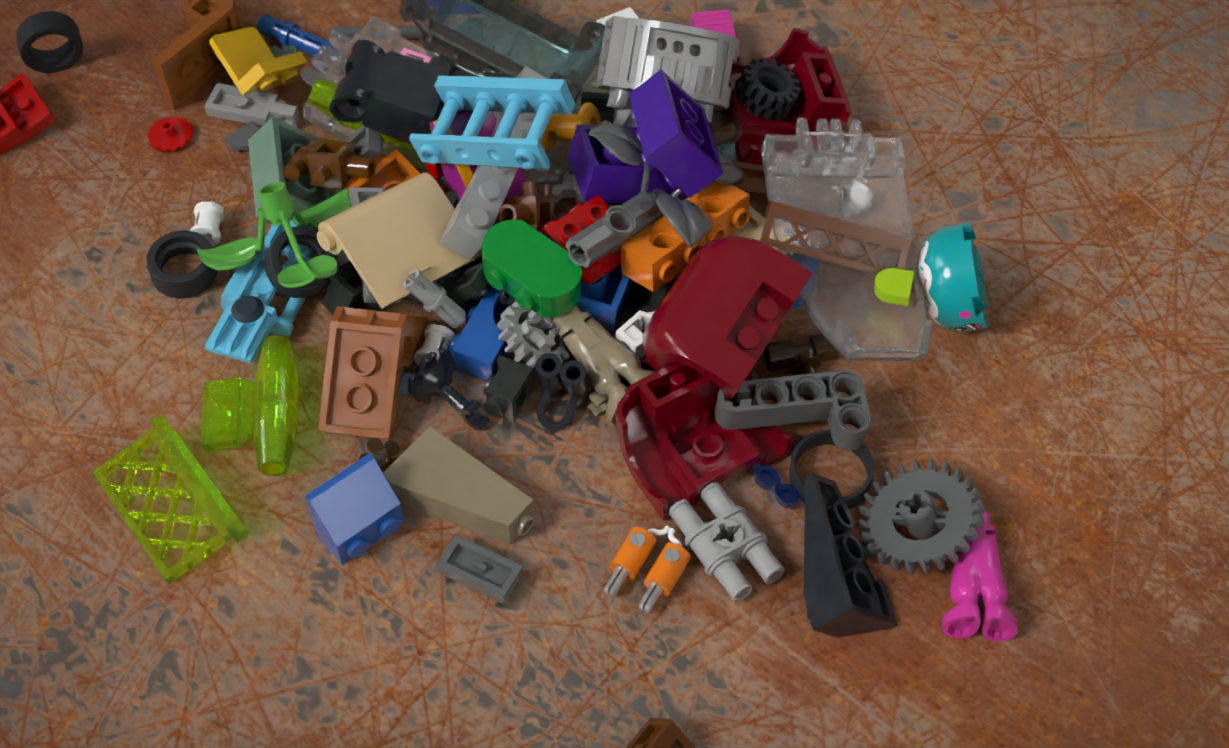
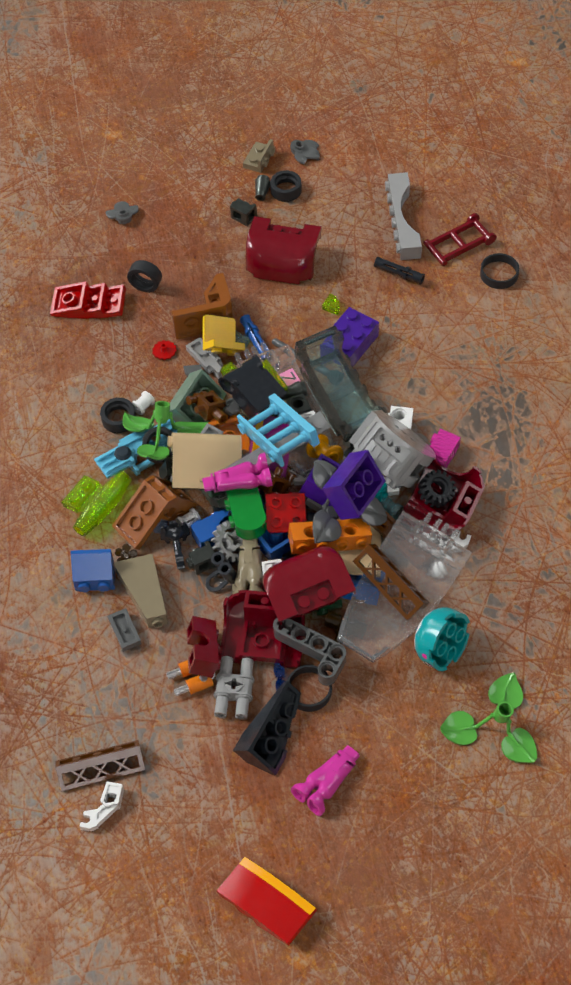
camera: 40 degrees right, 0 degrees up
clear neon green fence [92,414,250,584] -> none
light grey axle [402,269,466,329] -> none
dark grey piece [565,191,663,268] -> none
dark grey gear [858,458,985,574] -> none
lime tile [874,268,914,306] -> none
none -> dark red arch [186,616,221,678]
none -> dark pink piece [202,452,273,493]
none -> bright green plant [440,673,537,763]

